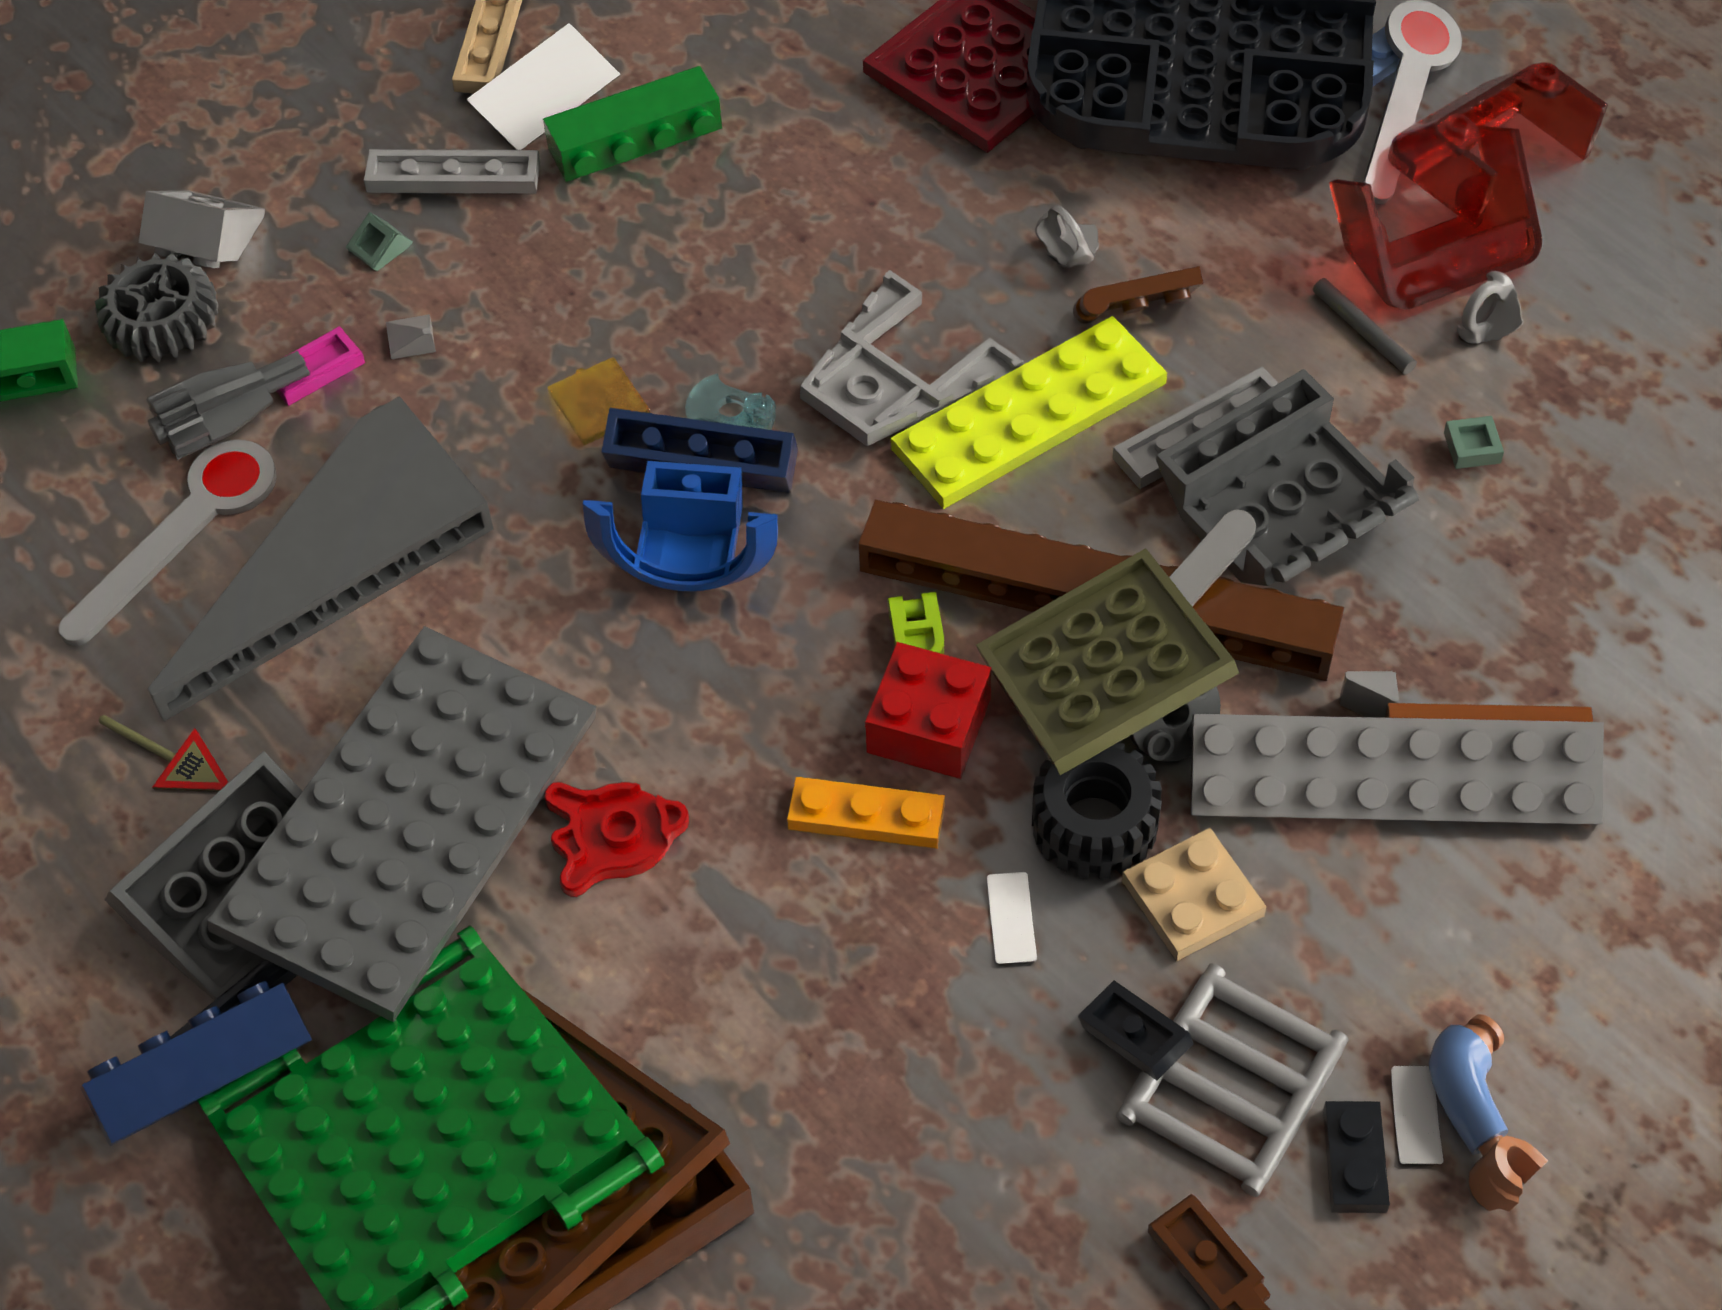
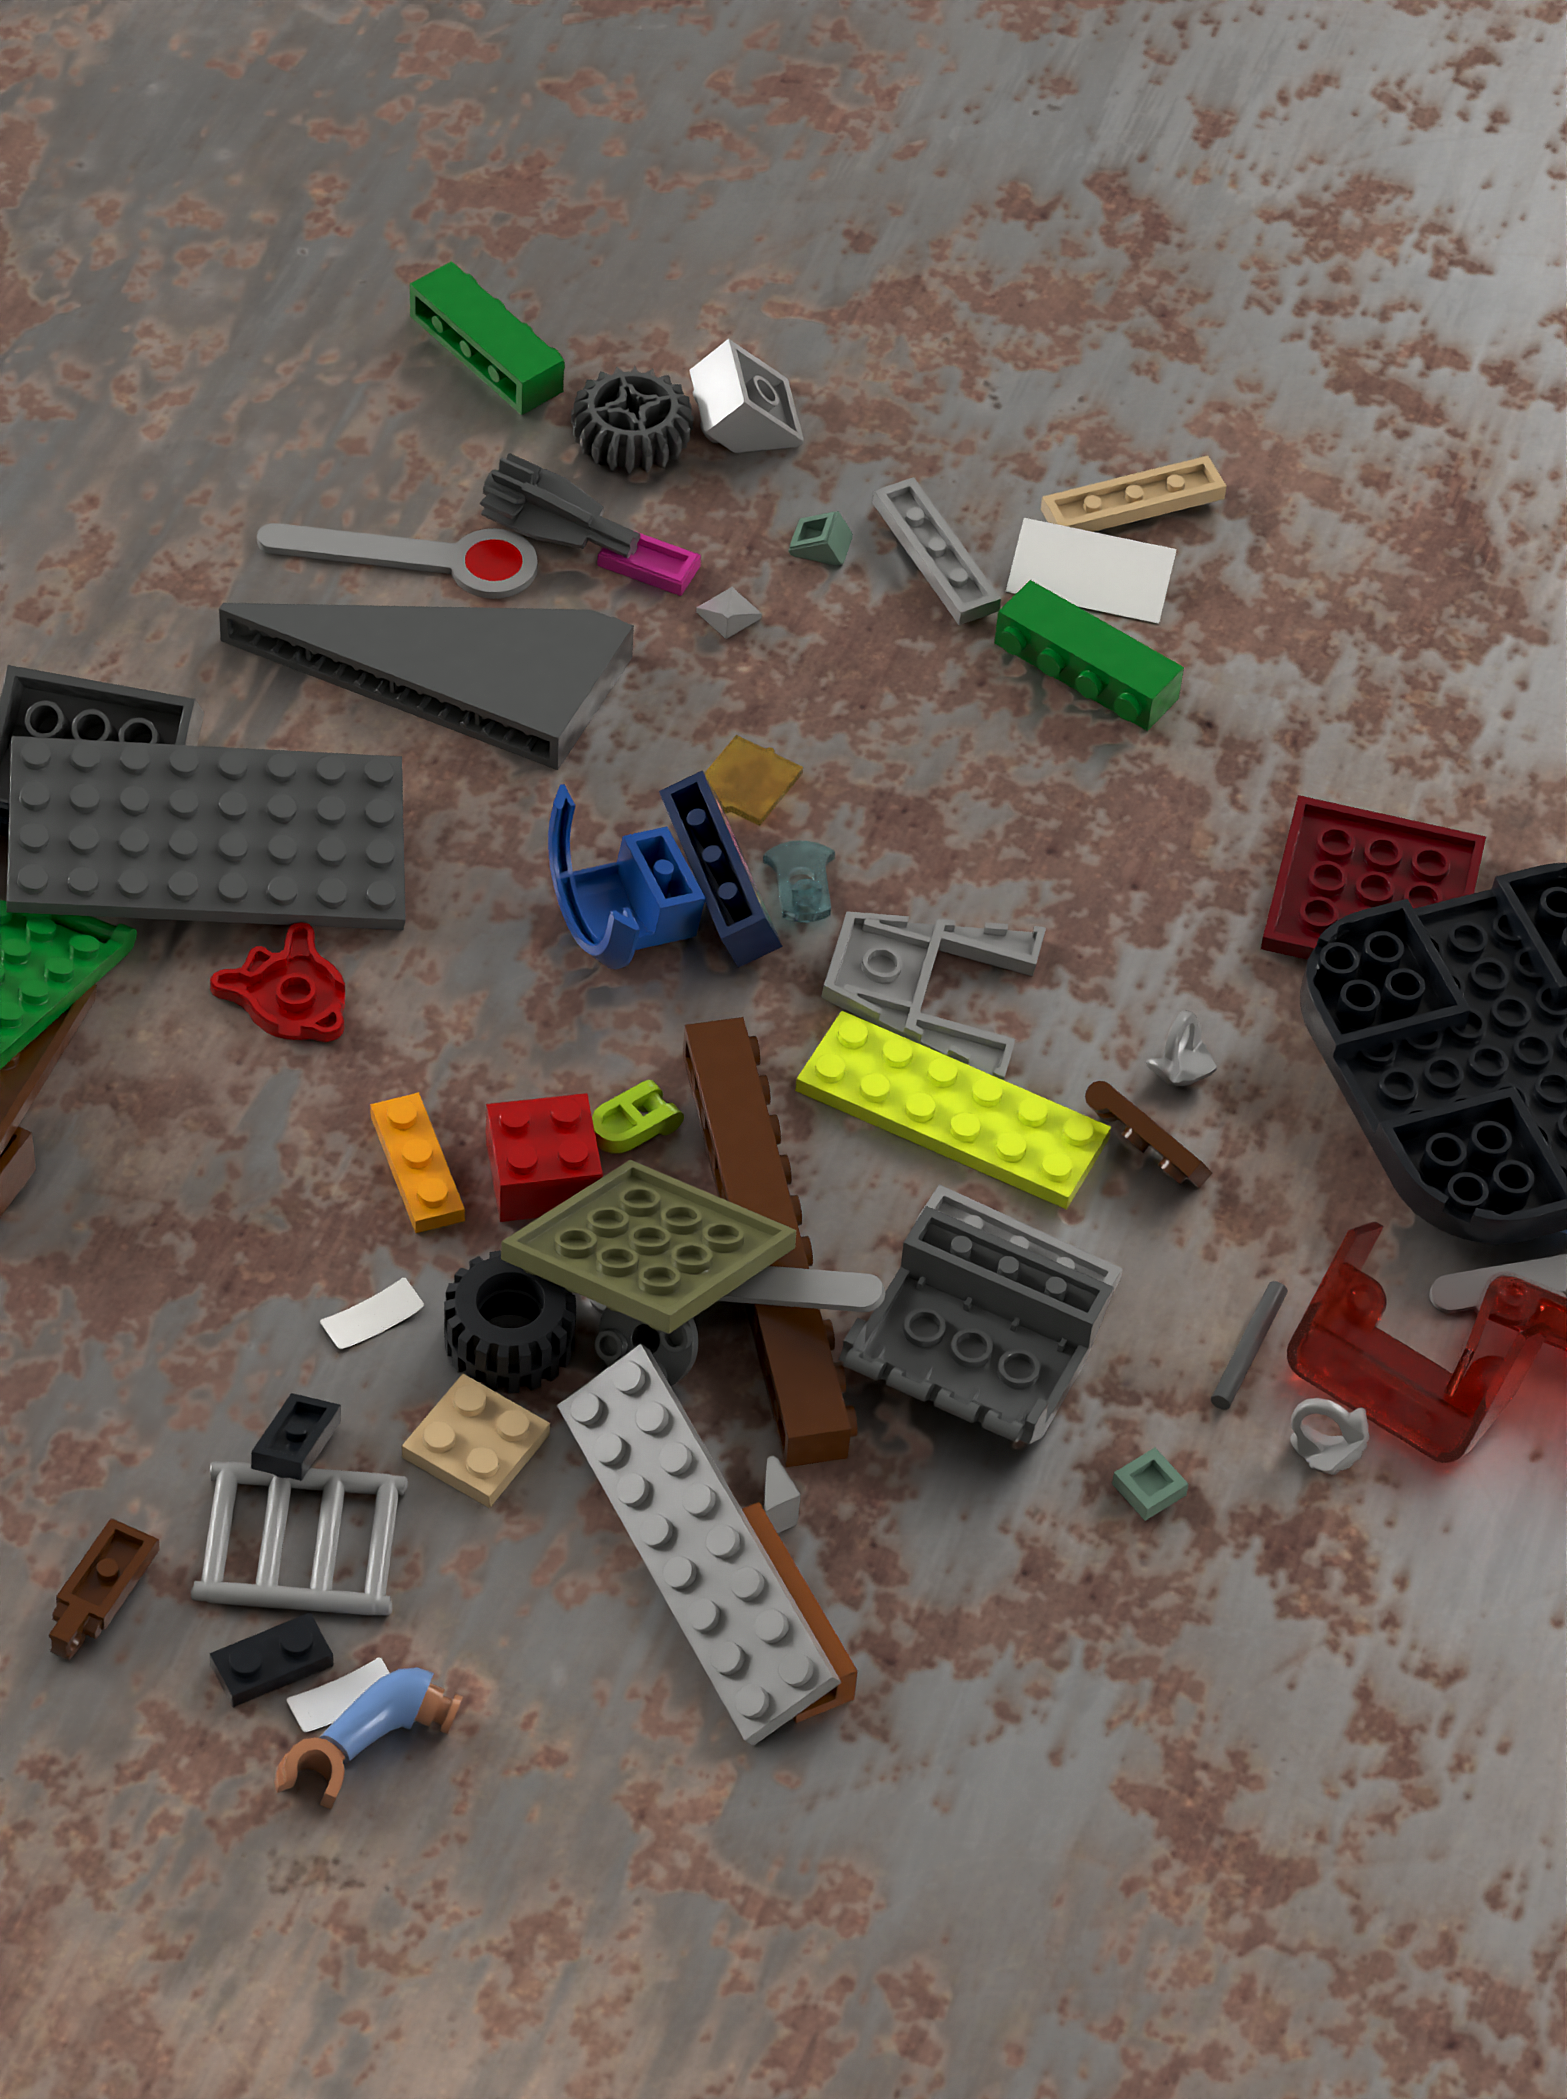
camera: 55 degrees right, 5 degrees down
piece [99,715,229,792] -> none

